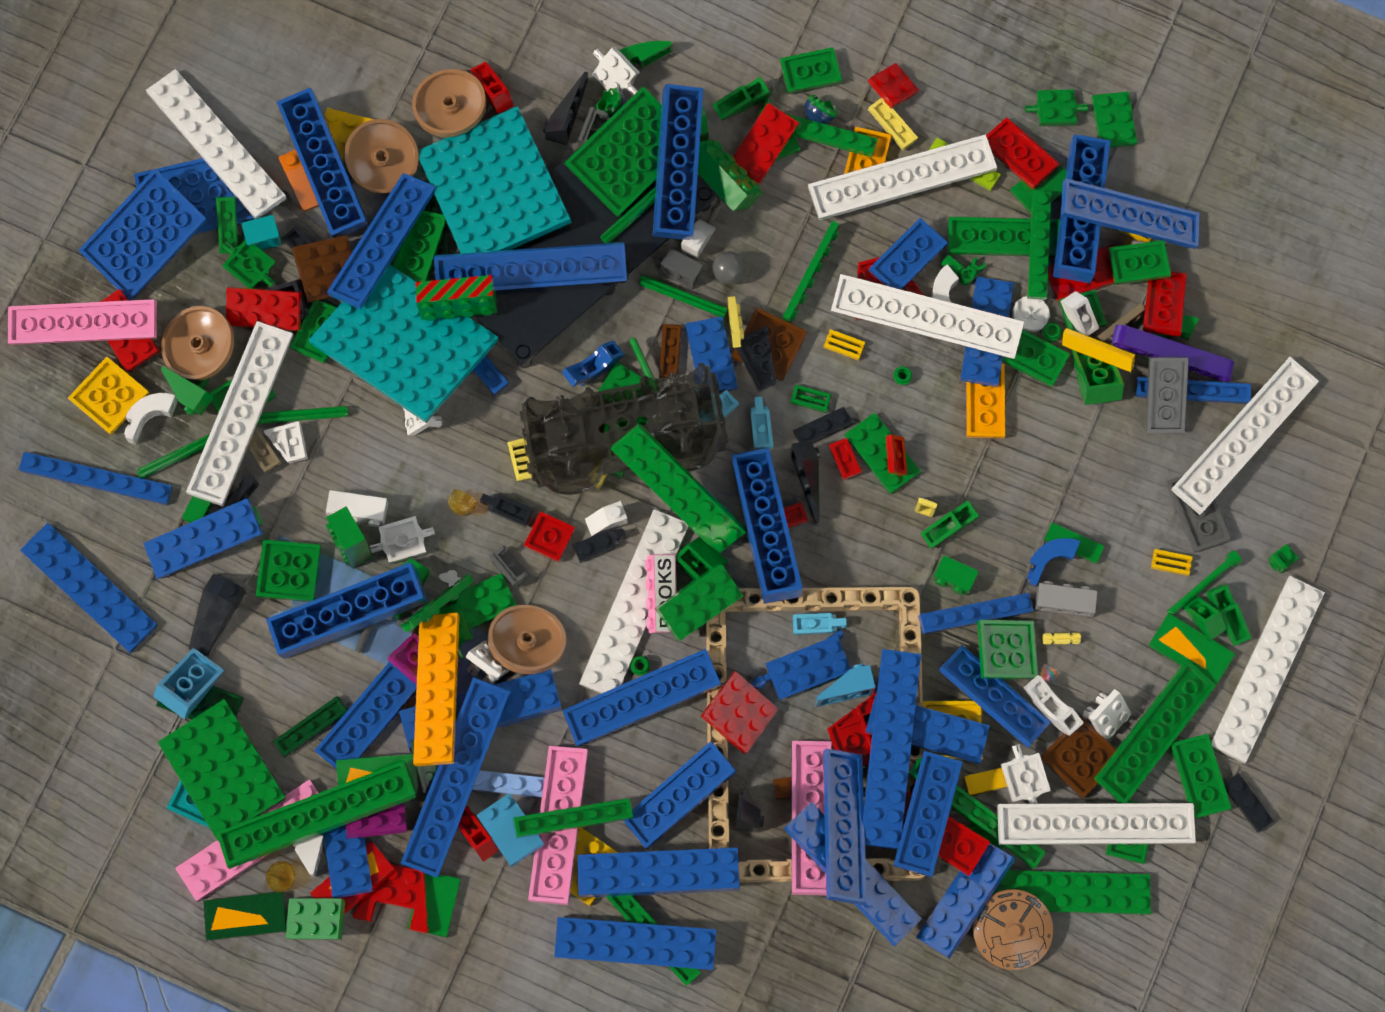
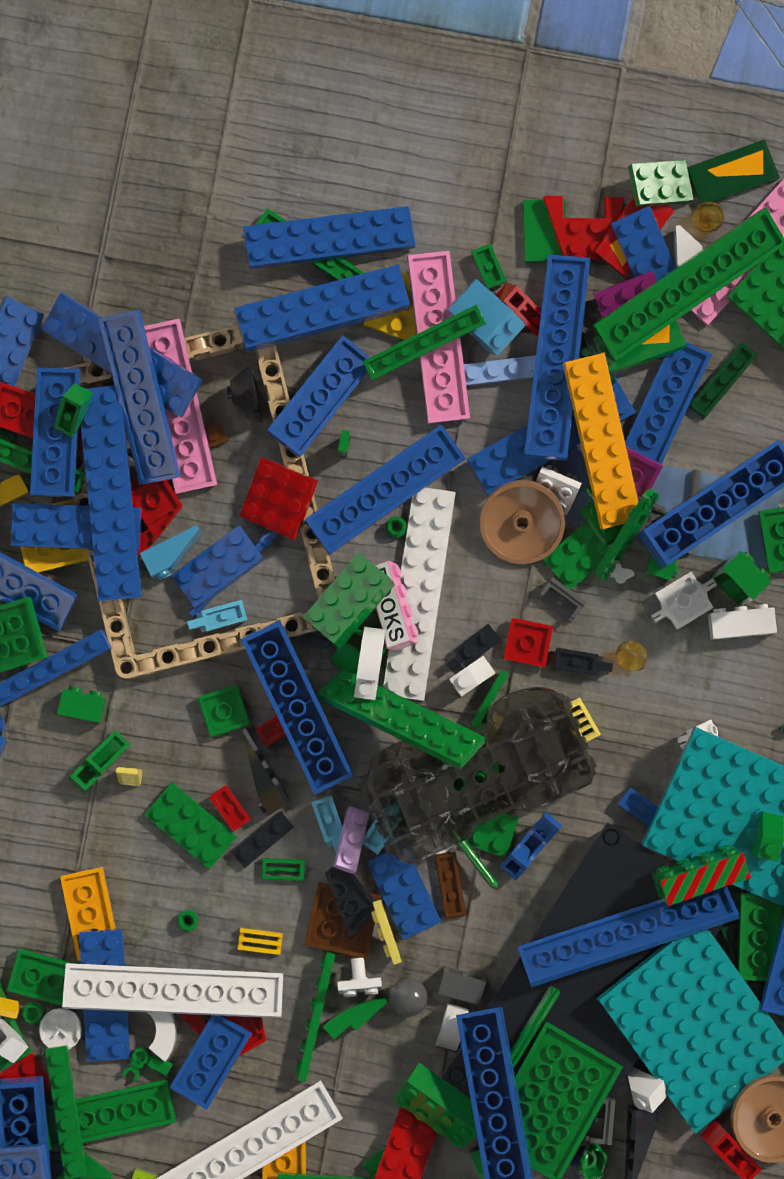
camera: 165 degrees right, 10 degrees up
green axle [639,275,727,318] -> none
red plate [886,434,907,476] -> none
none -> green slope [54,383,93,437]
none -> green plate [197,684,251,738]
none -> green slope [323,997,388,1040]
none -> lavender plate [333,806,369,874]
none -> white plate [337,958,382,997]
none -> green tile [338,430,351,458]
none -> white arch [354,627,386,700]
none -> green tile [470,670,509,730]
none -> green plate [471,243,507,290]
none -> white slope [628,1067,667,1113]
none -> green slope [751,811,784,862]

